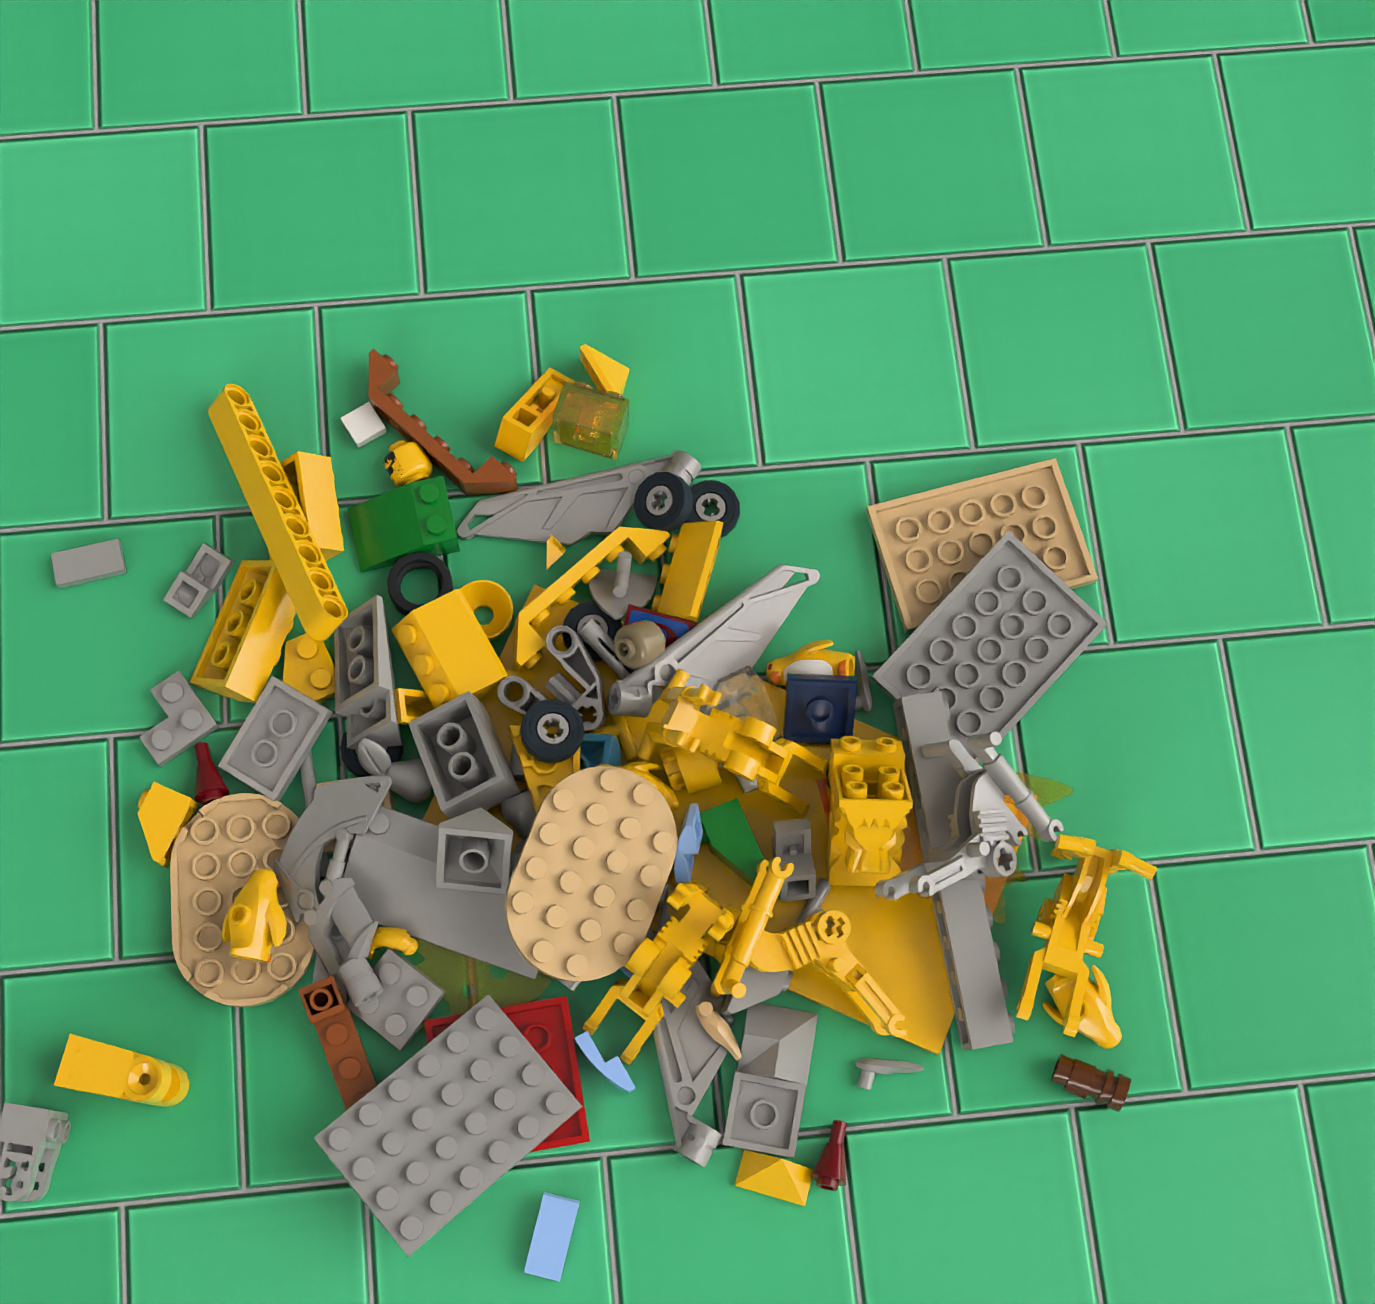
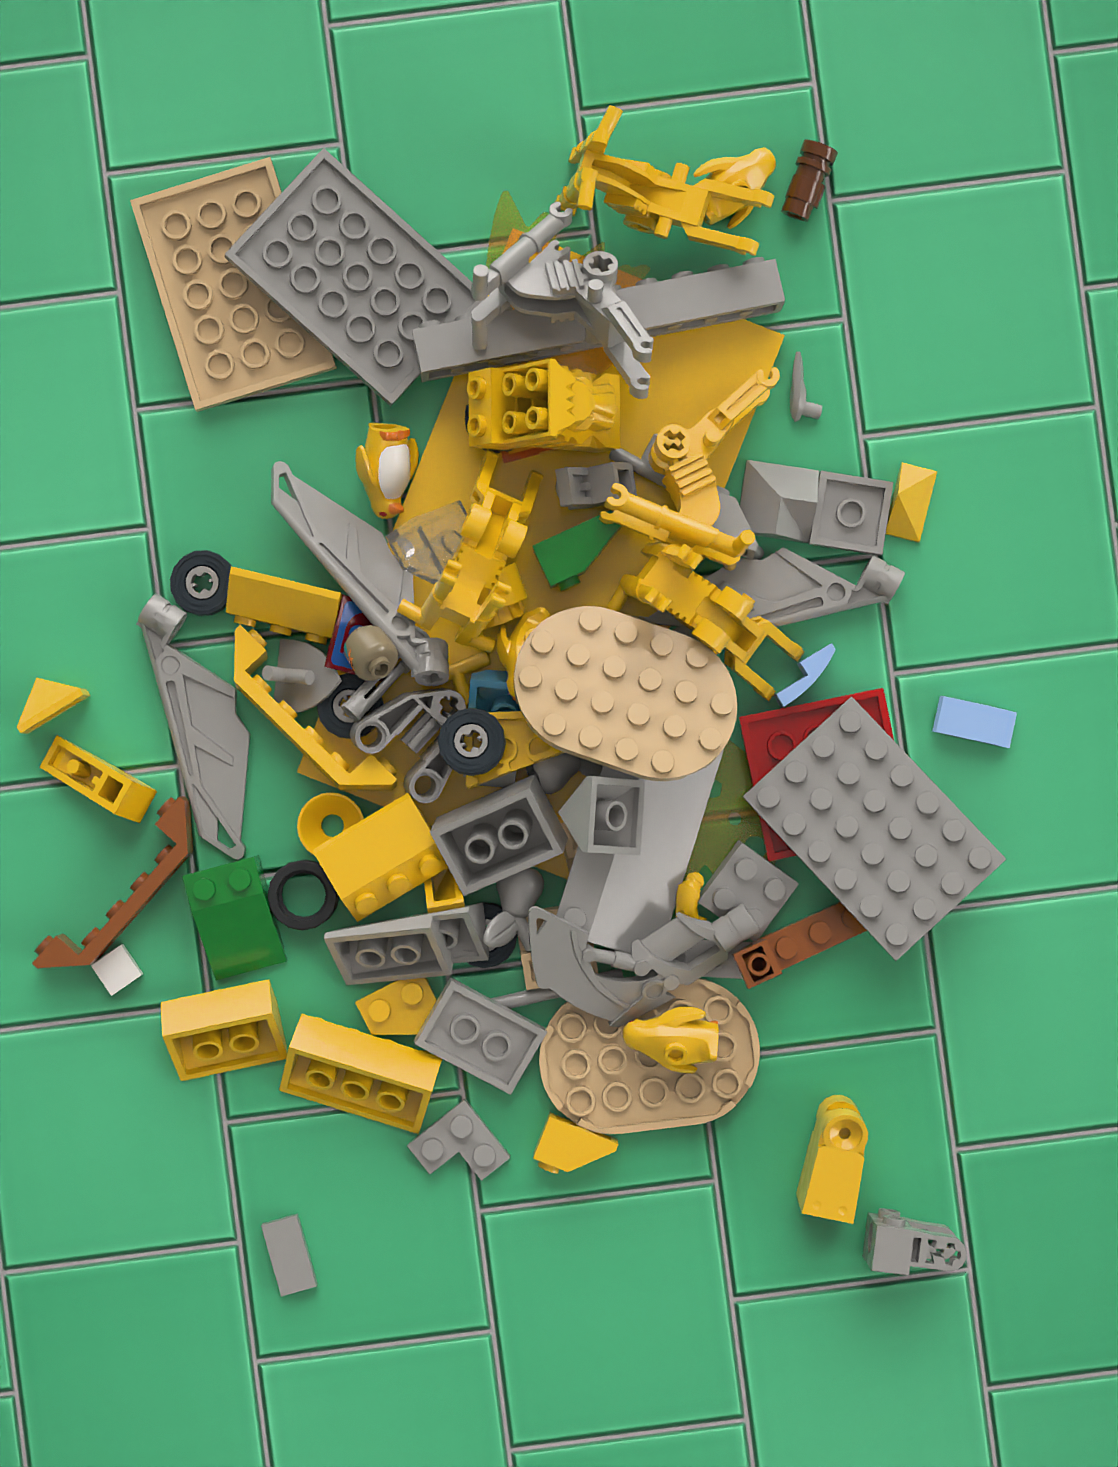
camera: 85 degrees left, 15 degrees up
light grey slope [163,543,235,618] -> none
dark red cone [194,742,230,805] -> none
yellow beam [208,384,348,641] -> none
yellow head [383,440,433,488] -> none
yellow piece [546,534,566,570] -> none
clear yellow brick [552,381,629,460] -> none
black bush [634,472,693,532] -> none
light blue slope [674,803,703,883] -> none
tan bar [695,1001,742,1061] -> none
dark blue tile [783,673,858,744] -> none
dark red cone [810,1120,847,1191] -> none
light grey bar [855,650,872,712] -> none

